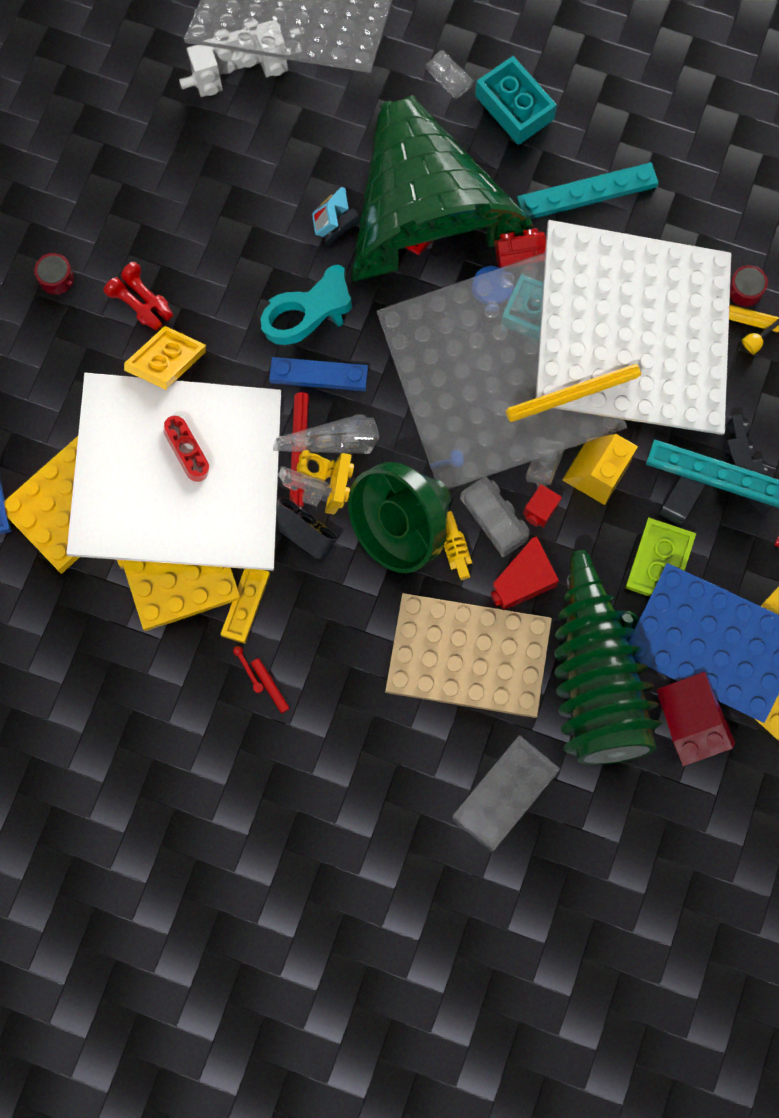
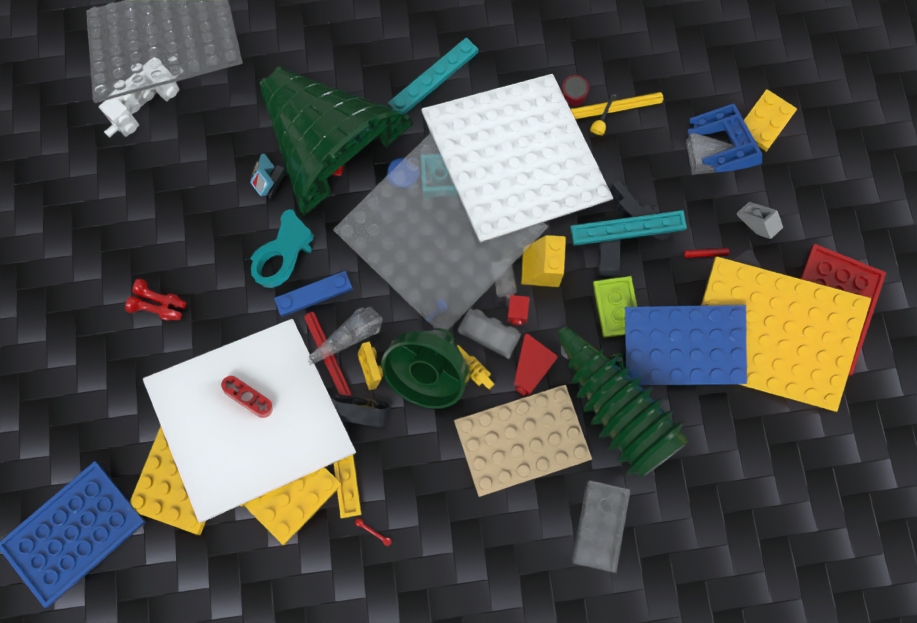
camera: 30 degrees left, 0 degrees up
piece [35,253,74,294] -> none
yellow plate [124,326,206,390] -> none
red piece [251,658,290,714] -> none
clear hinge [278,467,332,506] -> none
yellow piece [296,450,335,482] -> none
clear hinge [426,50,473,99] -> none
teal brick [475,56,557,145] -> none
red brick [494,228,546,269] -> none
yellow axle [506,364,641,422] -> none
dark red slope [657,671,735,766] -> none

